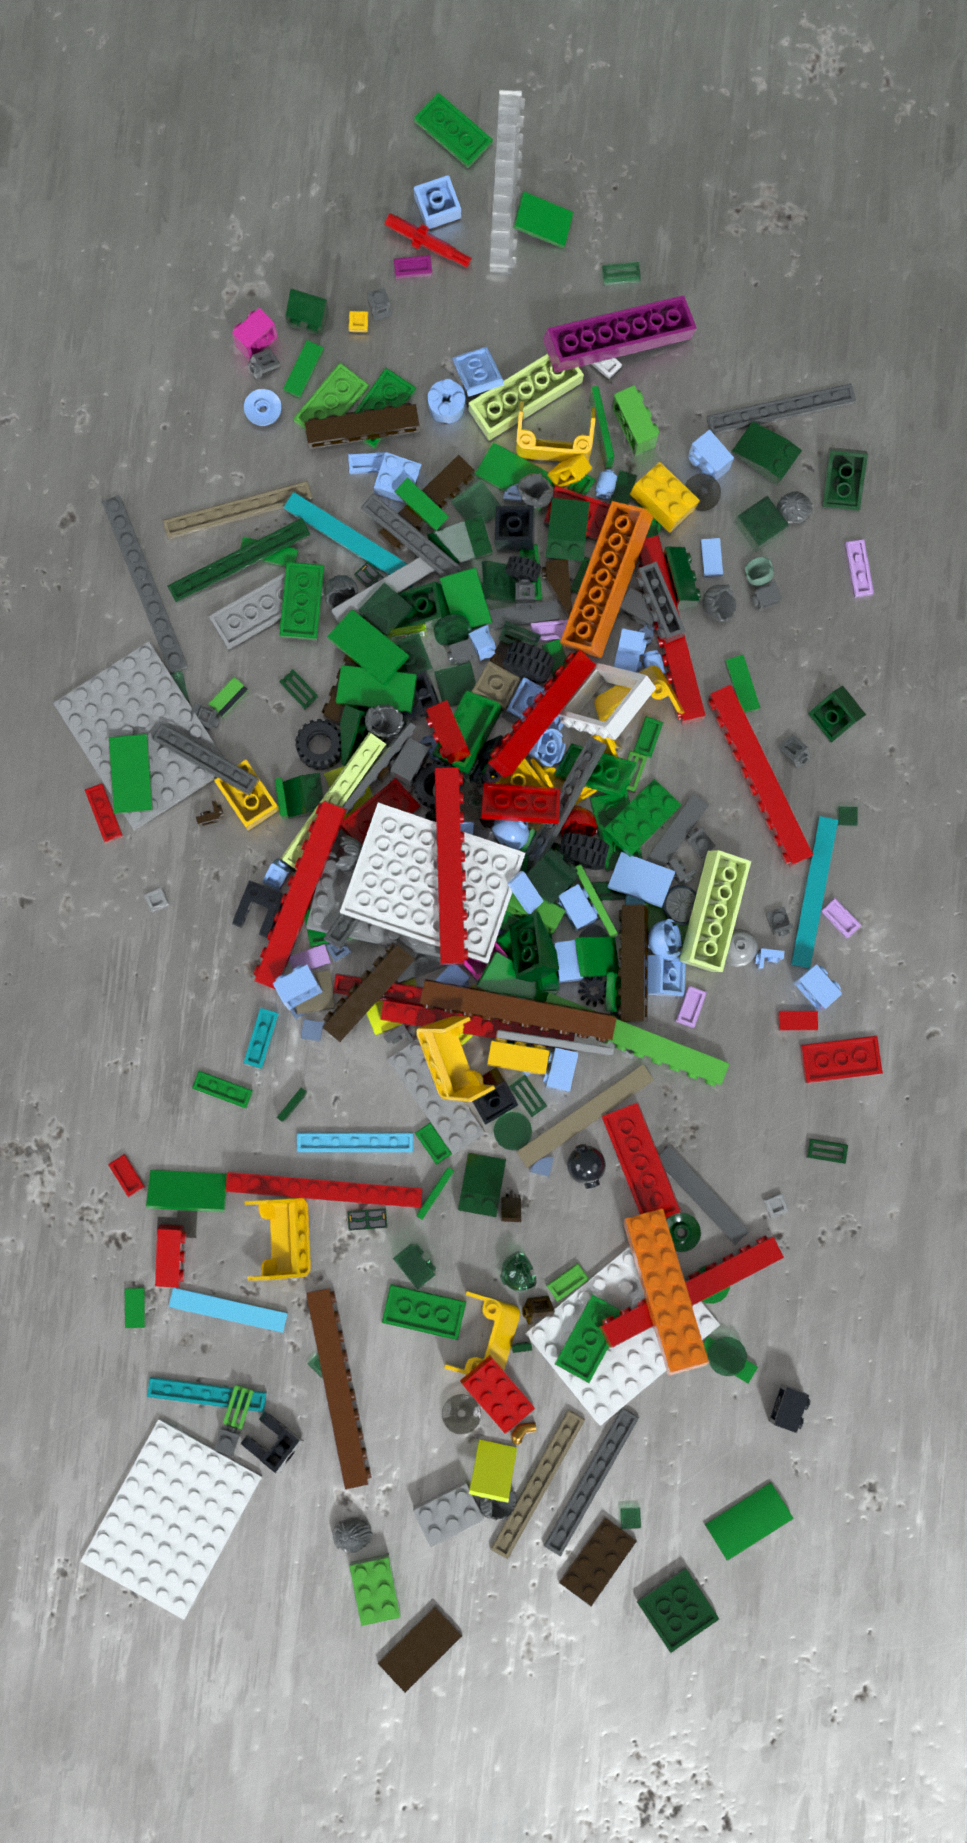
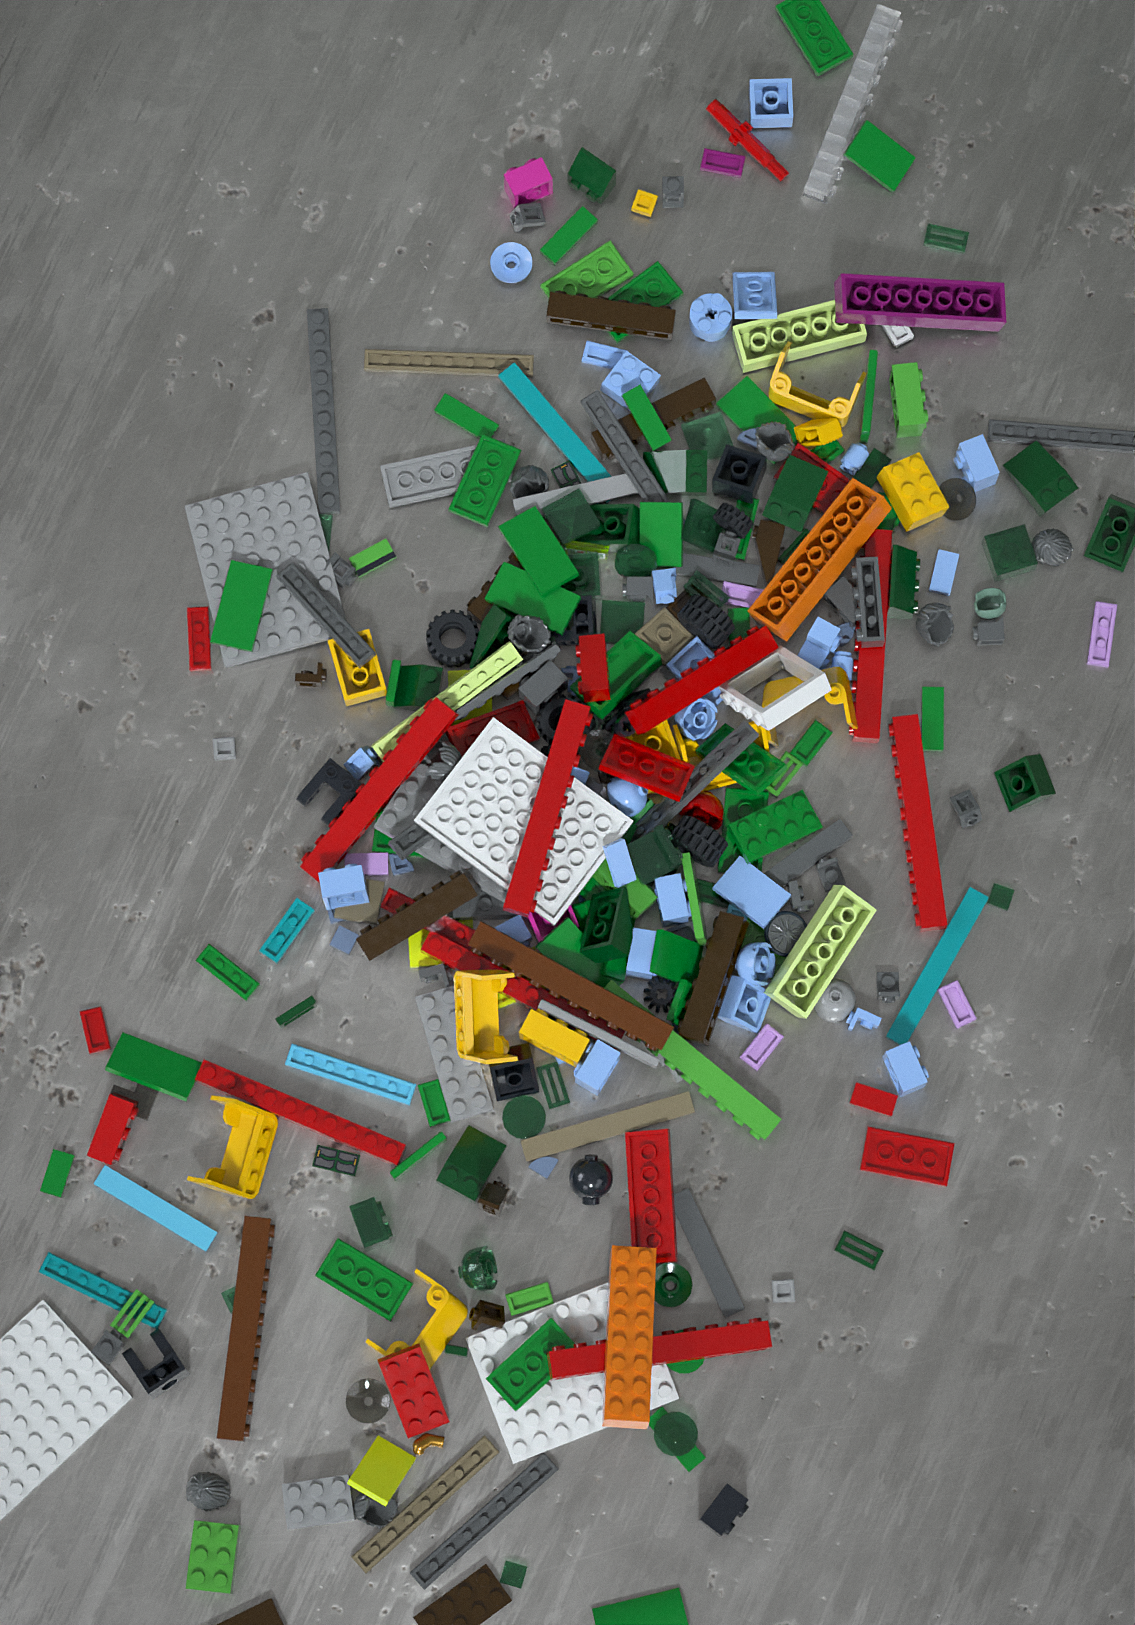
camera: 25 degrees right, 5 degrees down
dark green tile [167,518,311,603] -> none
dark green tile [279,669,319,710] -> none

